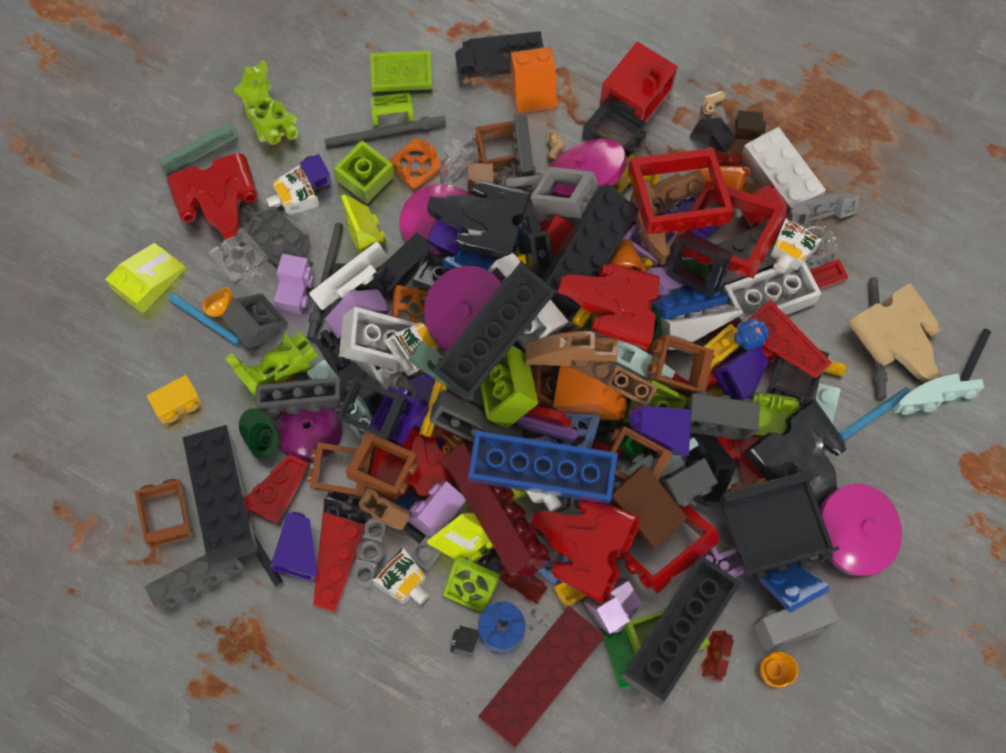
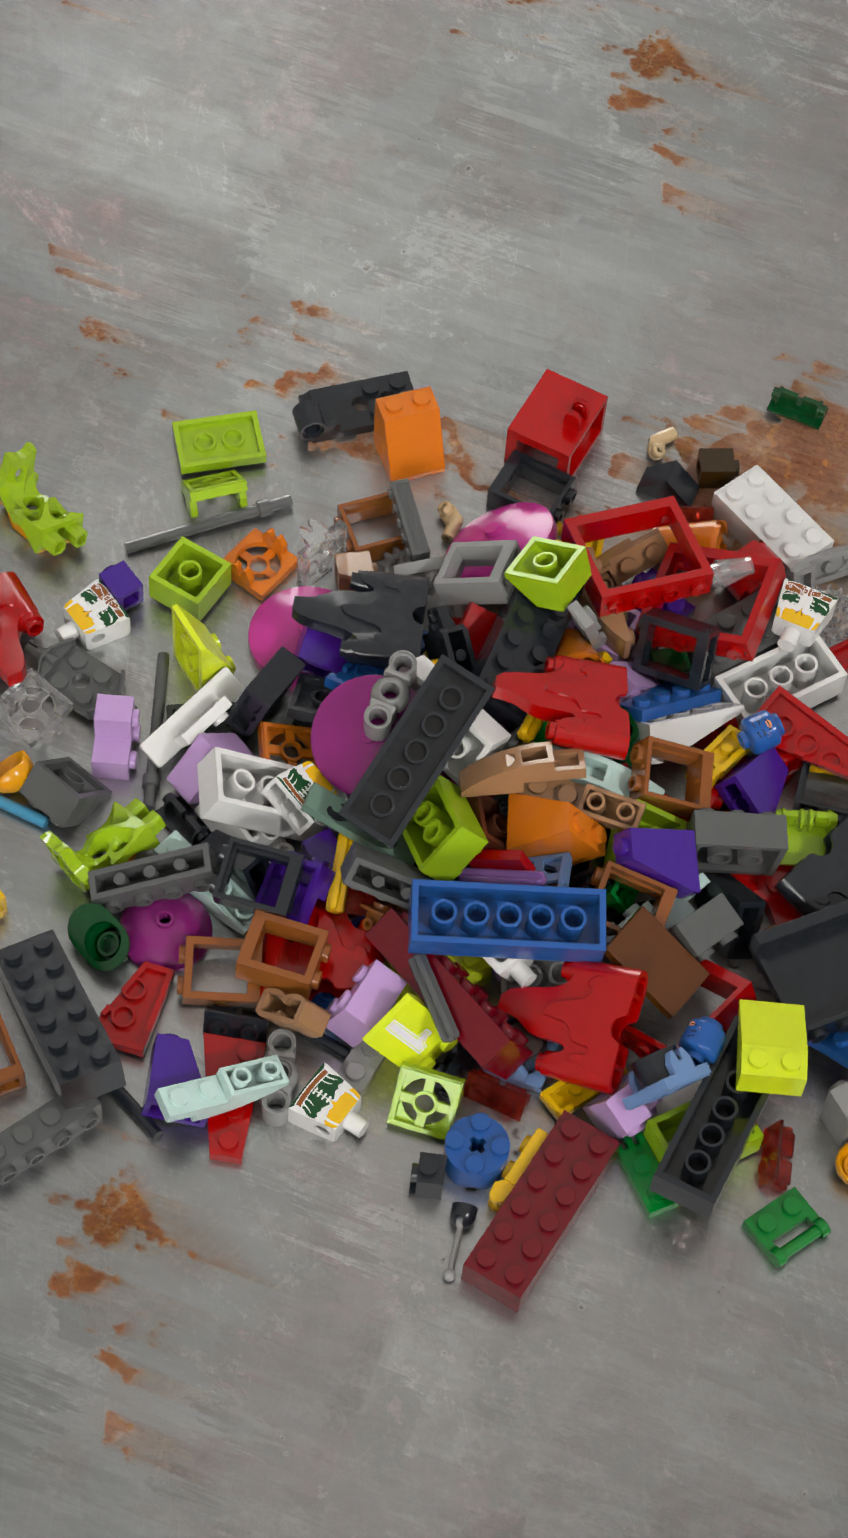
camera: 10 degrees left, 10 degrees down
none -> light aqua slope [154,1055,289,1123]
none -> light grey piece [363,650,417,741]
none -> dark grey axle [408,954,460,1043]
none -> hinge [443,1202,478,1282]
none -> yellow hinge [488,1127,548,1213]
none -> lime slope [504,536,592,612]
none -> light grey hinge [567,600,608,650]
none -> medium blue piece [622,1045,711,1111]
none -> blue head [678,1016,727,1066]
none -> clear cone [710,556,755,589]
none -> neon yellow slope [736,999,808,1097]
none -> green plate [742,1186,831,1268]
none -> dark green hinge [766,386,829,430]

